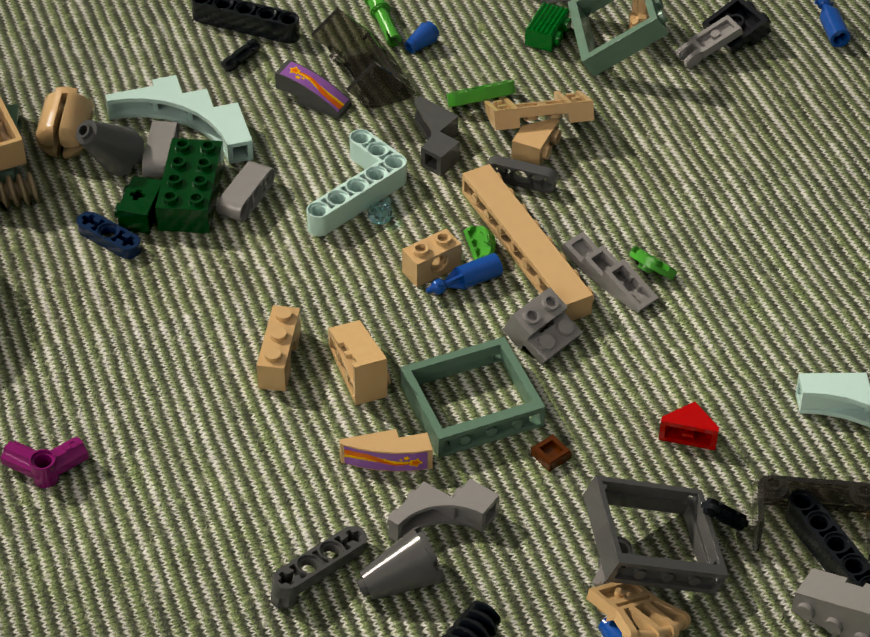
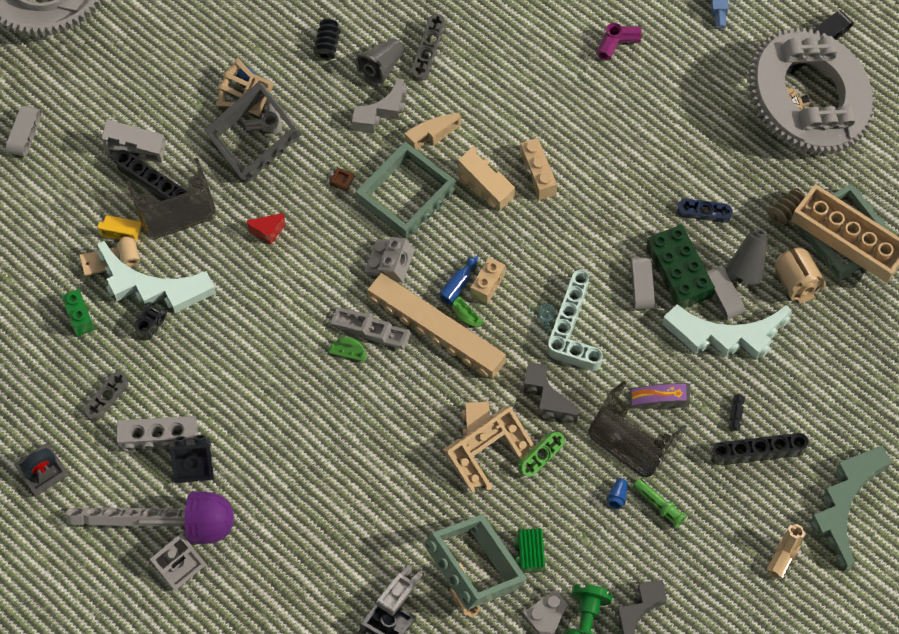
camera: 155 degrees right, 20 degrees up
dark green brick [114,176,162,234] -> none
dark grey beam [486,156,559,193] -> none
black axle [701,497,749,531] -> none

